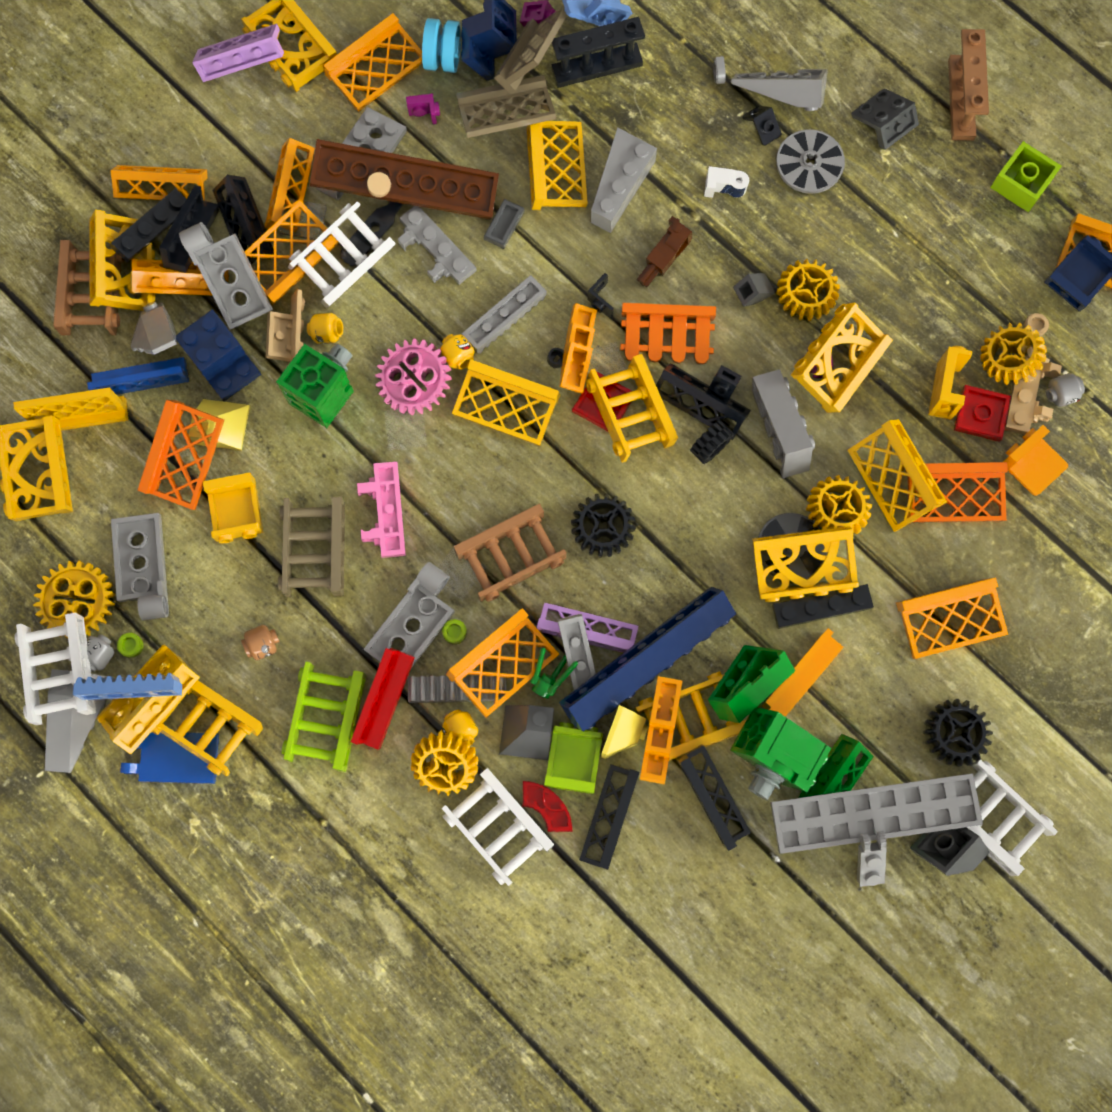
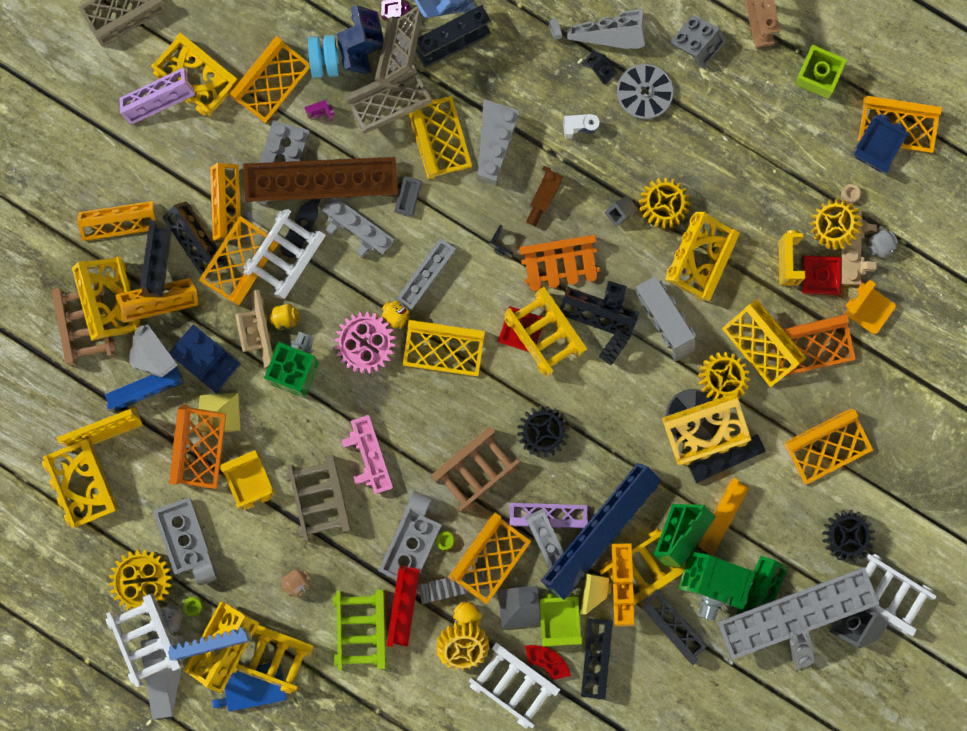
camera: 15 degrees left, 5 degrees up
black plate [110,188,186,263] -> none
light grey hinge [179,222,273,329] -> none
tan tile [367,172,391,197] -> none
green plant [530,647,578,699] -> none
black hinge [547,348,564,369] -> none
light orange slope [559,303,597,394] -> none

